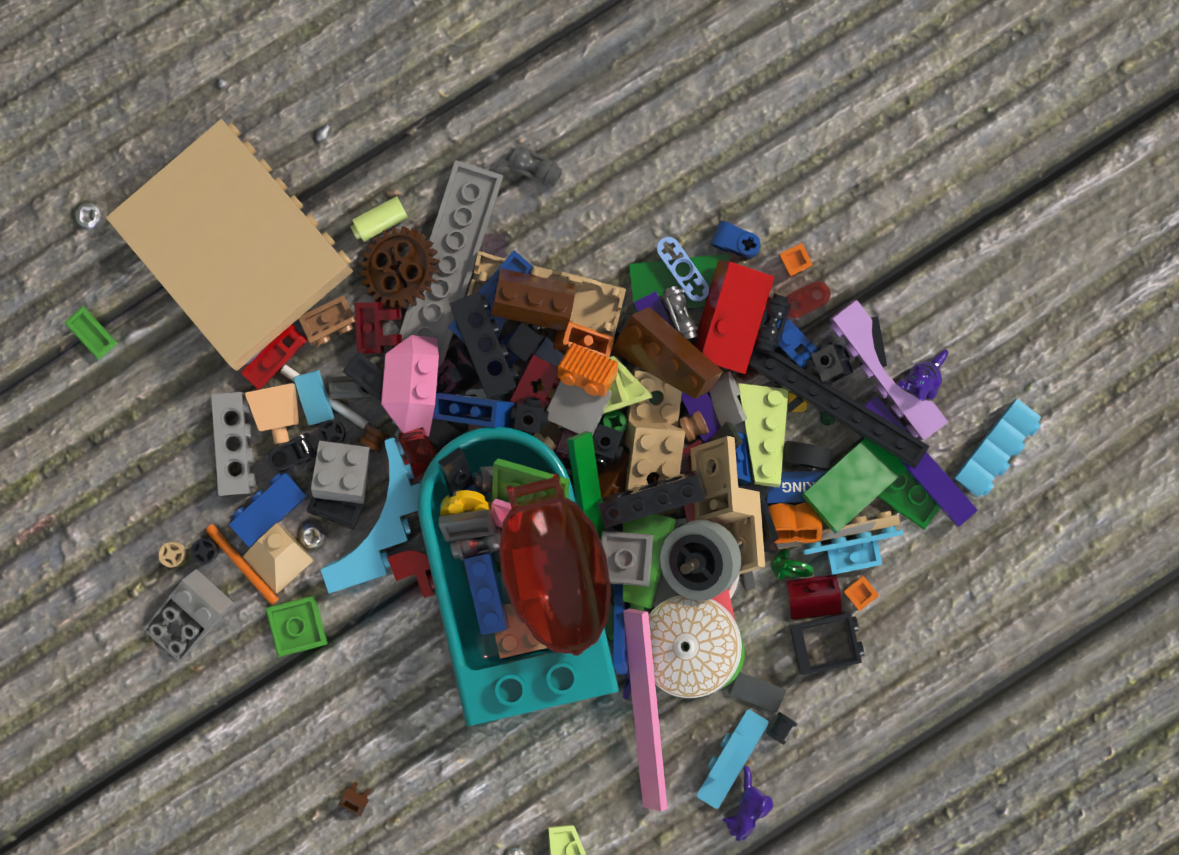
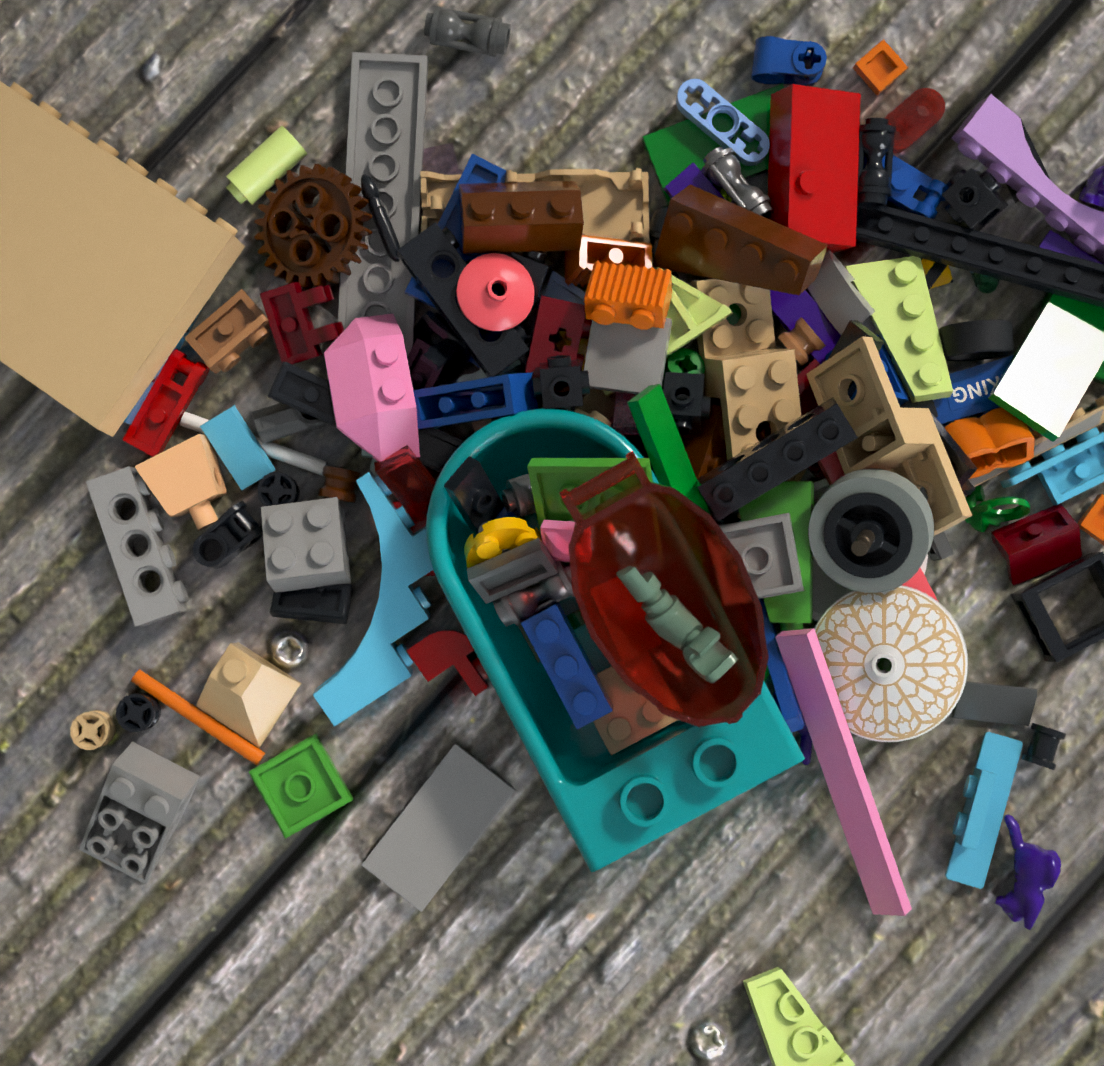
camera: 15 degrees left, 0 degrees up
blue brick [229,473,309,547] -> none
reddish brown tile [338,782,370,817] -> none
none -> black piece [361,174,400,262]
none -> light grey tile [362,743,516,912]
none -> coral dish [456,253,535,332]
none -> sand green piece [616,566,738,683]

